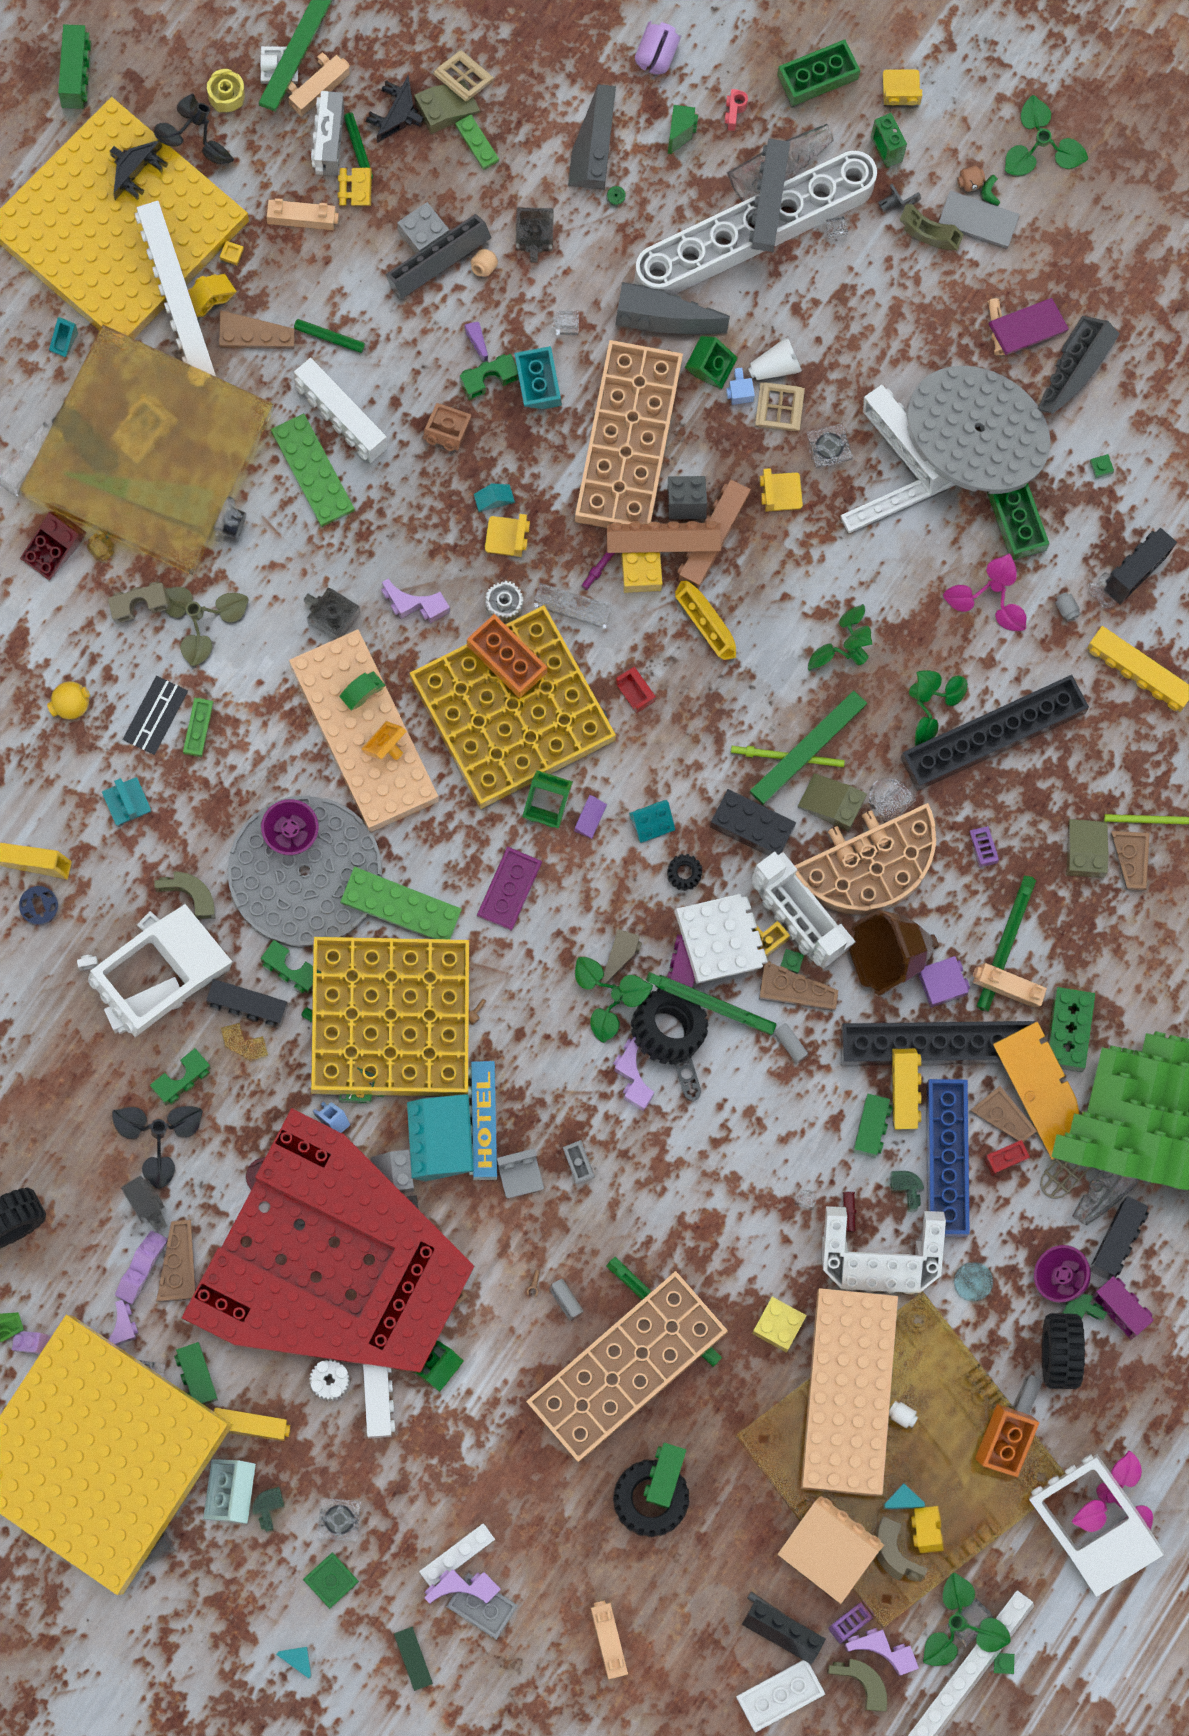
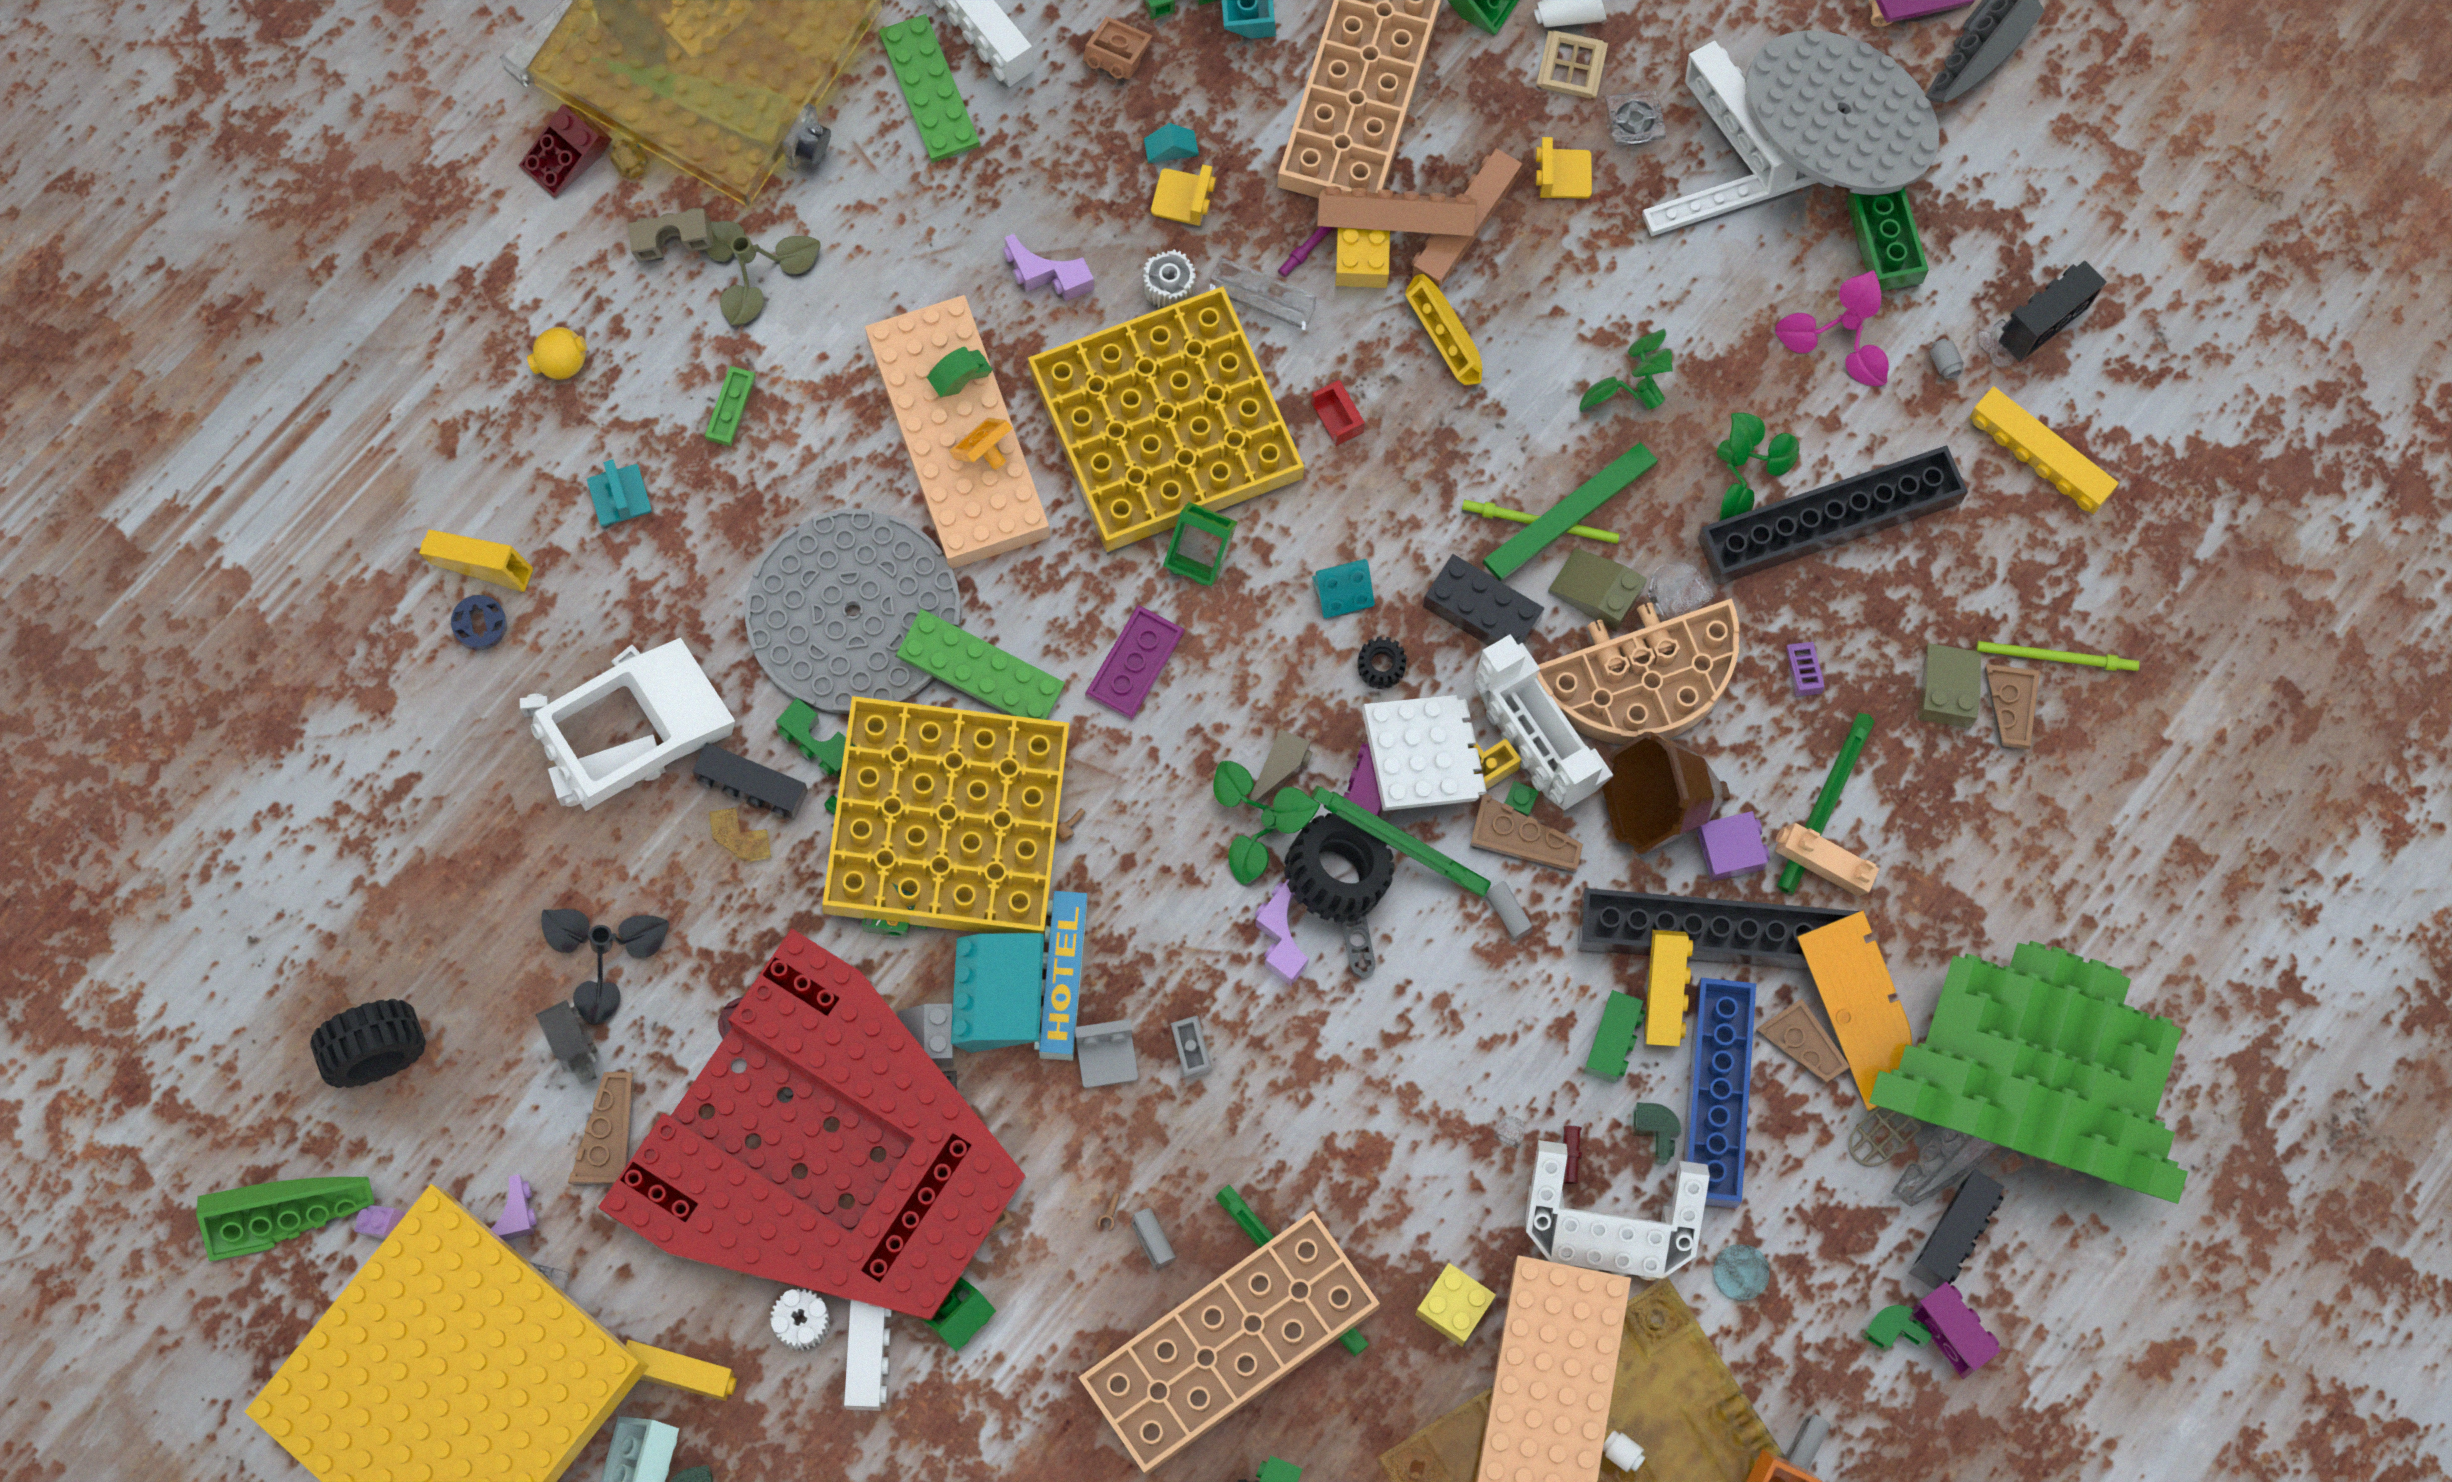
camera: 10 degrees right, 5 degrees down
lavender arch [115,1230,168,1304] -> none
black sticker [122,675,188,755] -> none
green arch [150,1048,211,1106] -> none
olive arch [154,872,216,920] -> none
green brick [174,1342,218,1405] -> none
magenta piece [261,799,319,856] -> none
clear smoke hinge [304,588,360,640] -> none
light blue brick [313,1101,350,1133] -> none
orange brick [467,614,547,699] -> none
medium lavender slope [574,795,607,839] -> none
dark grey brick [667,476,707,519] -> none
light blue brick [726,368,755,405] -> none
red panel [984,1140,1030,1176] -> none
magenta piece [1034,1245,1091,1303] -> none
black tyre [1041,1313,1085,1389] -> none
green brick [1048,987,1096,1072] -> none
green plate [1090,454,1114,478] -> none

